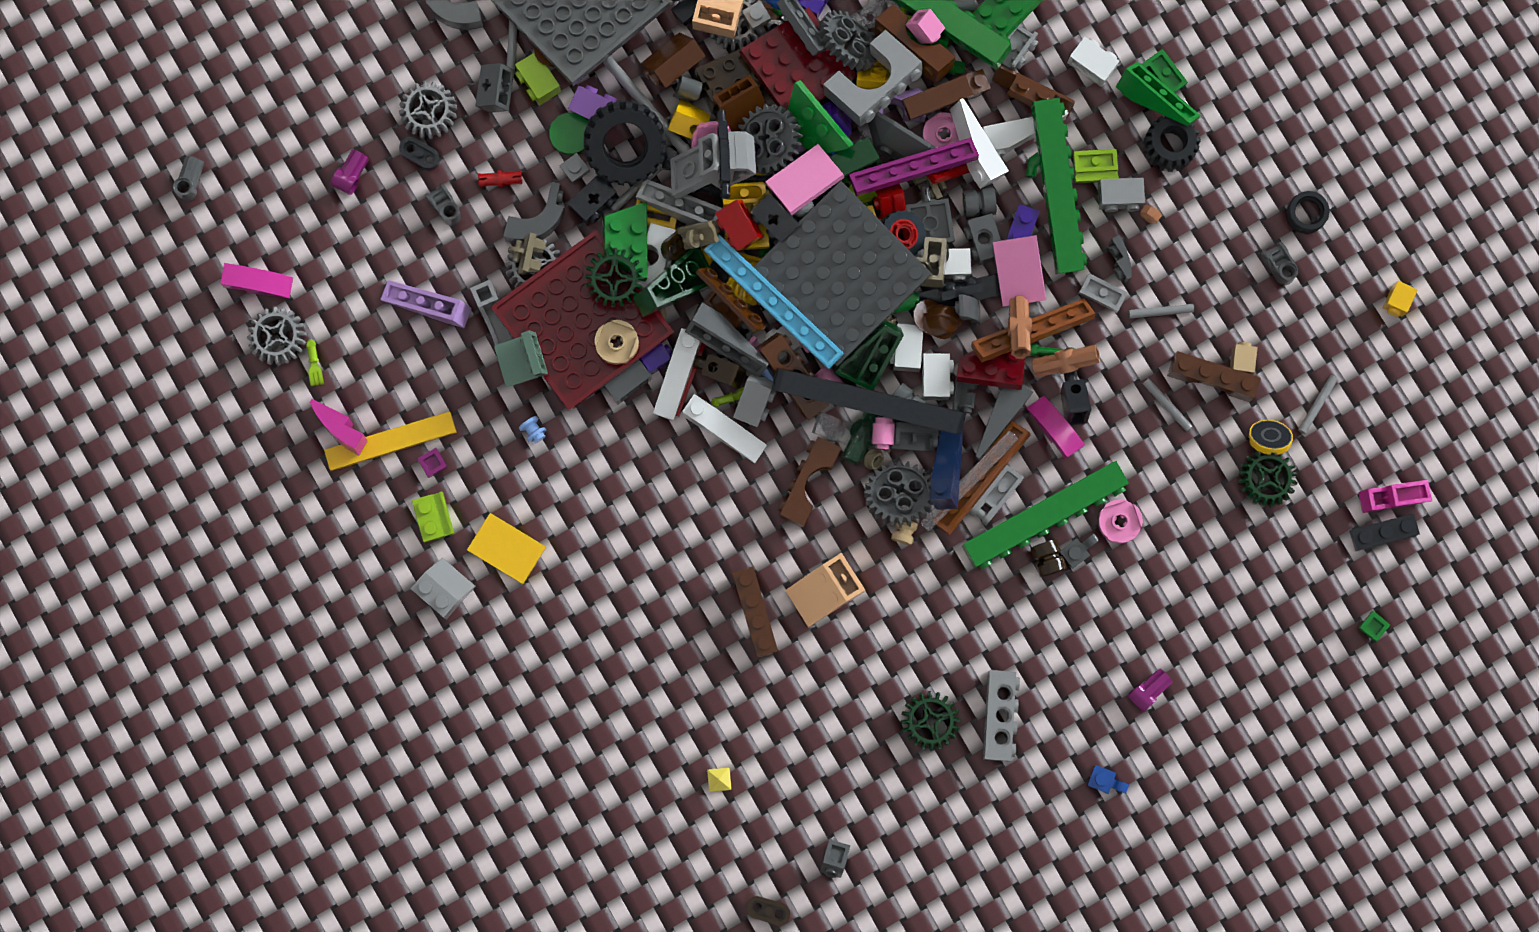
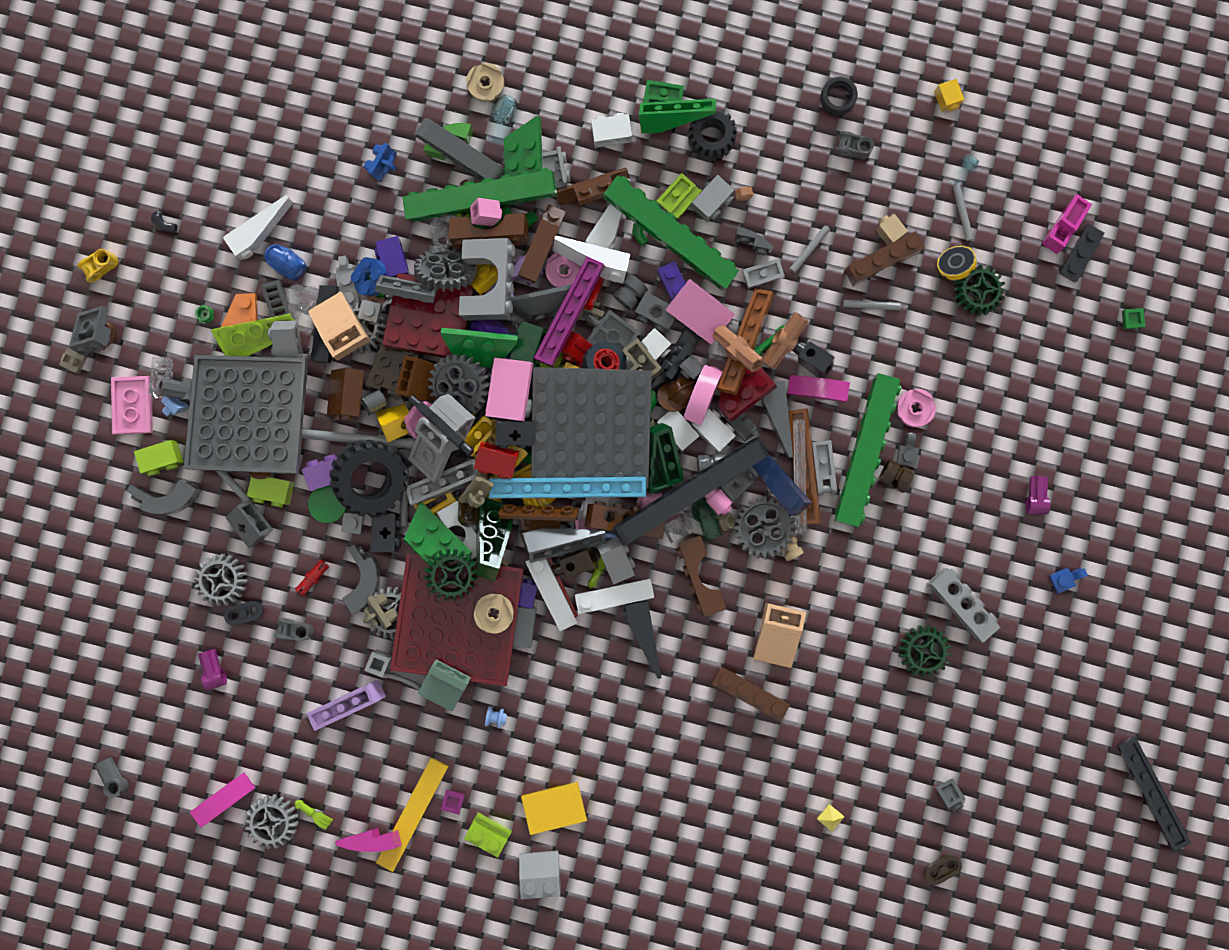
camera: 40 degrees left, 5 degrees up
none -> black slope [622,600,662,679]
none -> bright pink arch [683,365,723,425]
none -> clear light blue plate [961,154,979,171]

